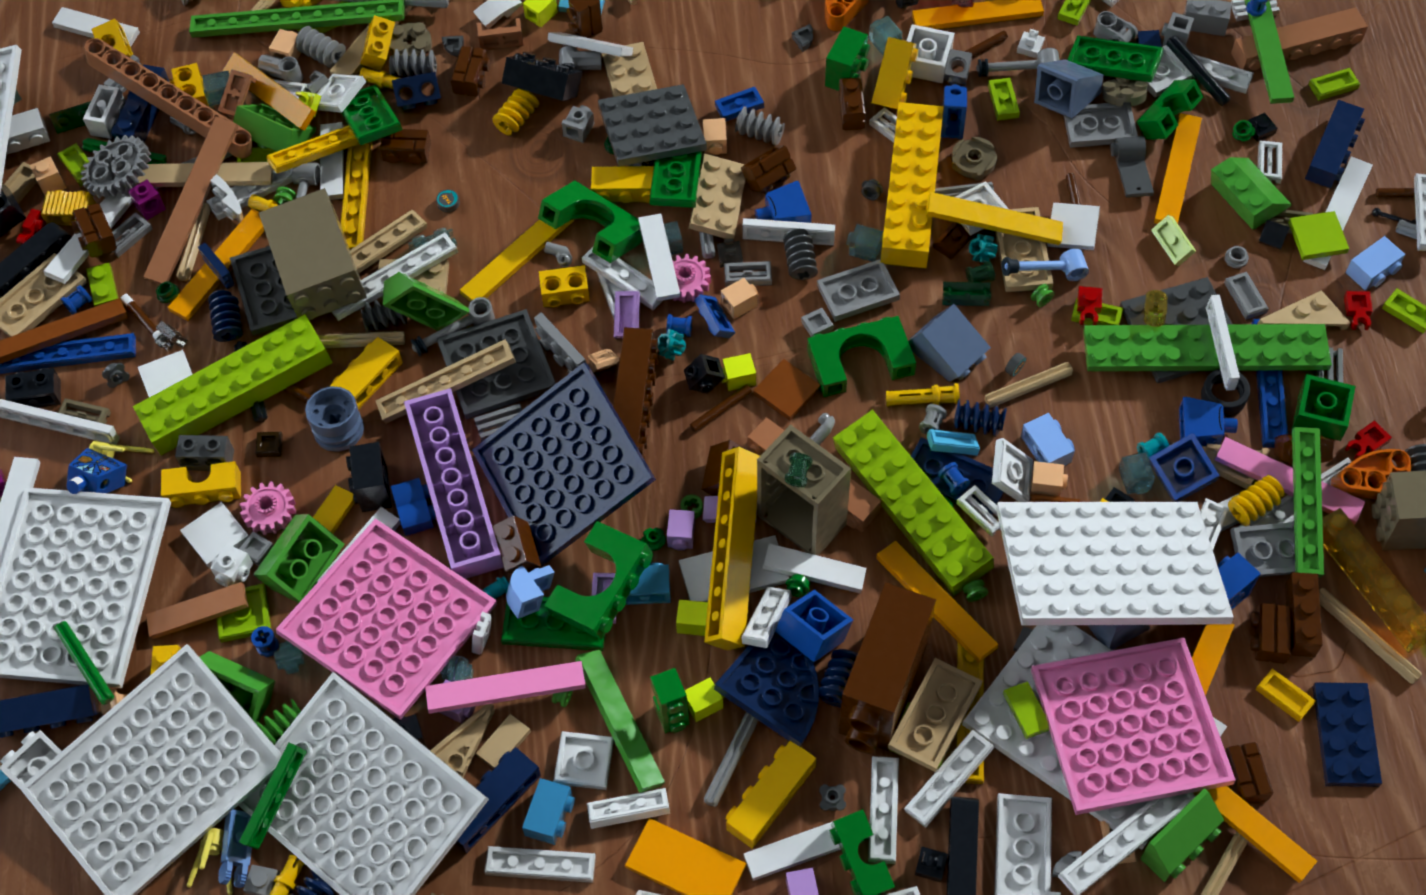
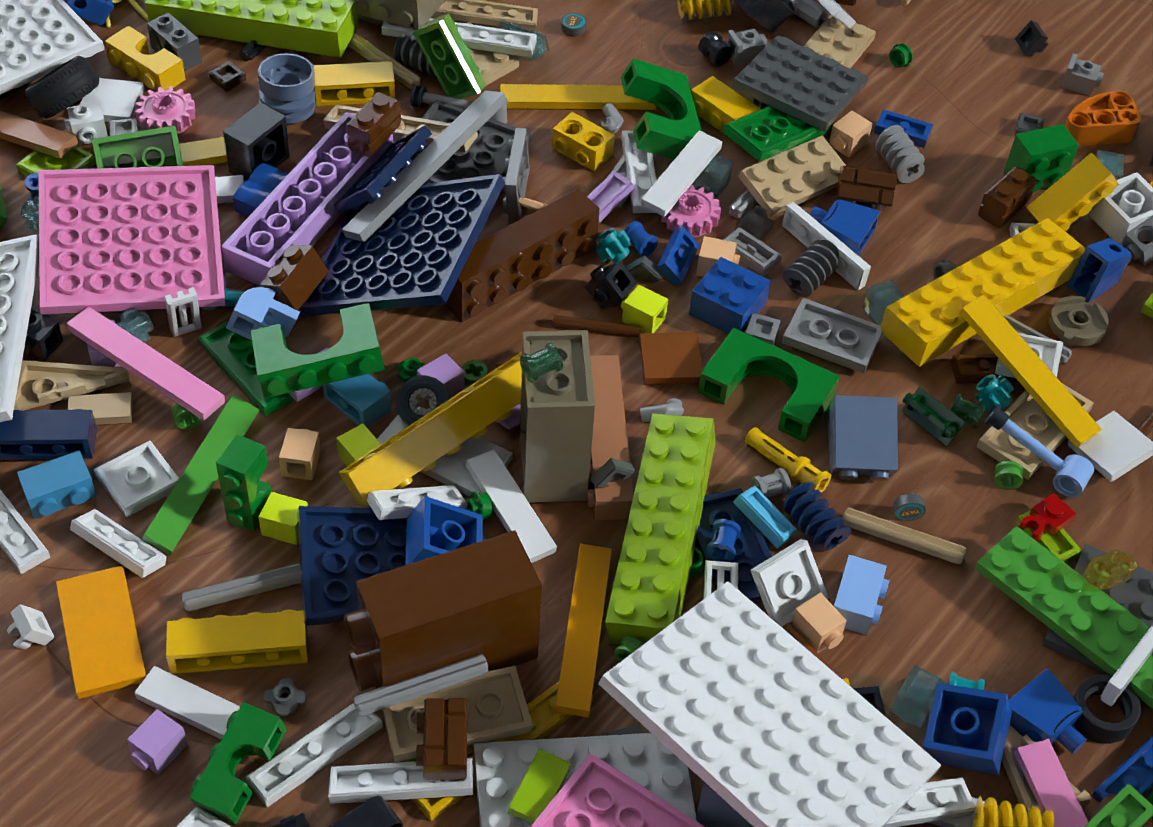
camera: 40 degrees right, 10 degrees down
none -> black tyre [25,56,99,119]
none -> light nougat brick [279,428,321,480]
none -> dark blue plate [334,125,432,214]
none -> light grey tile [342,90,508,242]
none -> reddish brown brick [346,92,401,157]
none -> light grey axle [354,654,488,716]
none -> black bush [396,375,451,426]
none -> reddish brown brick [416,698,467,780]
none -> dark grey tile [590,458,636,487]
none -> dark grey tile [625,256,663,282]
none -> blue brick [689,257,771,334]
none -> black wheel [698,31,733,67]
none -> green plate [889,43,913,67]

